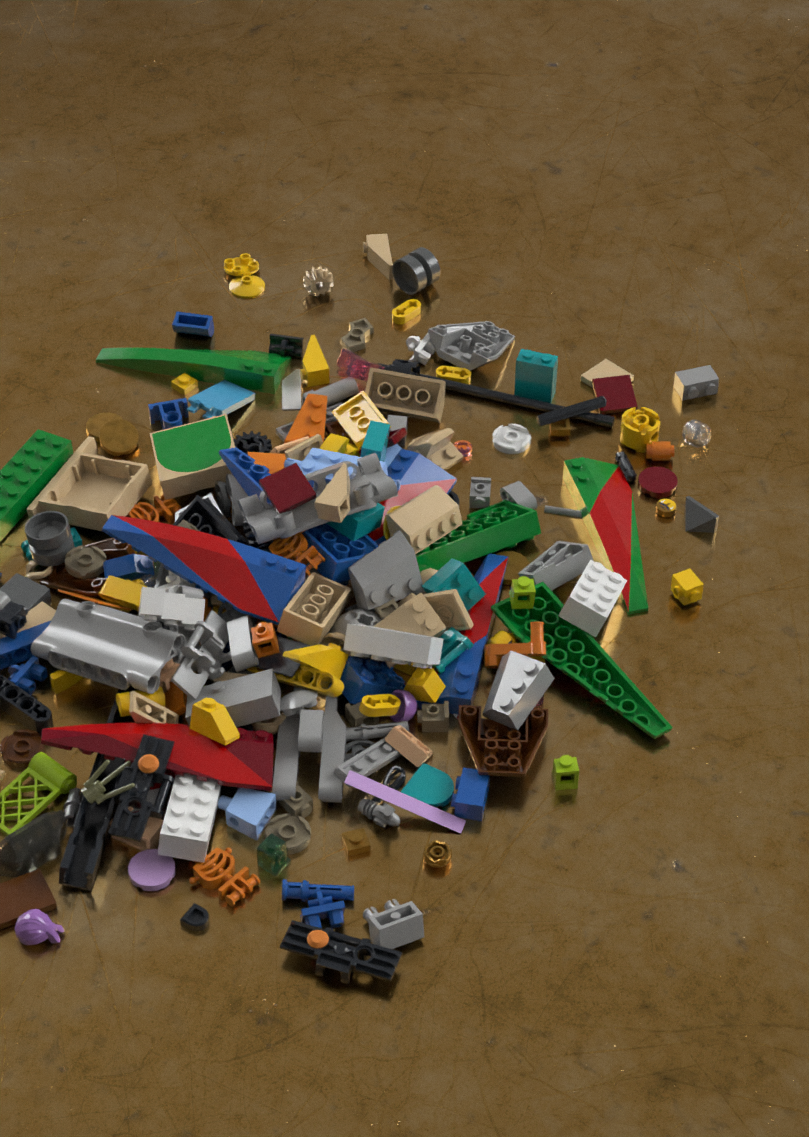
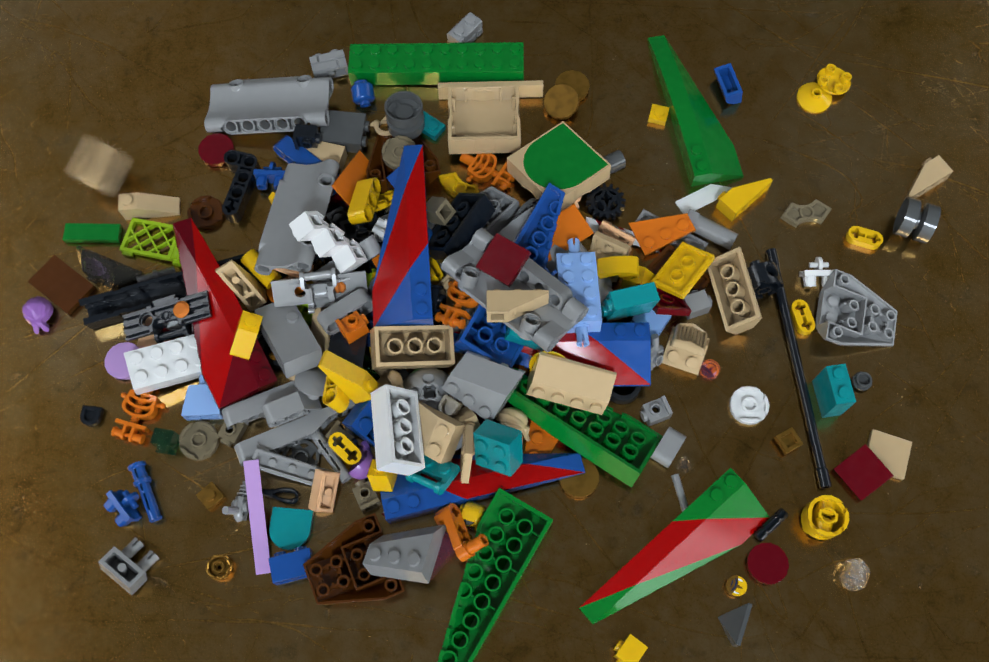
camera: 65 degrees right, 25 degrees up
olive plant [81,760,135,804] -> none
blue pin [148,398,189,430] -> none
dark azure tile [187,380,255,419] -> none
black hips [269,333,304,357] -> none
black piece [280,920,402,984] -> none
tan gear [303,265,334,297] -> none
clear pink bracket [336,348,385,382] -> none
lime brick [509,576,536,609] -> none
light grey wedge [518,541,594,591] -> none
black axle [536,396,607,426] -> none
lime brick [552,755,579,791] -> none
white brick [558,560,627,637] -> none
orange brick [646,441,674,461] -> none
light grey piece [673,365,719,401] -> none

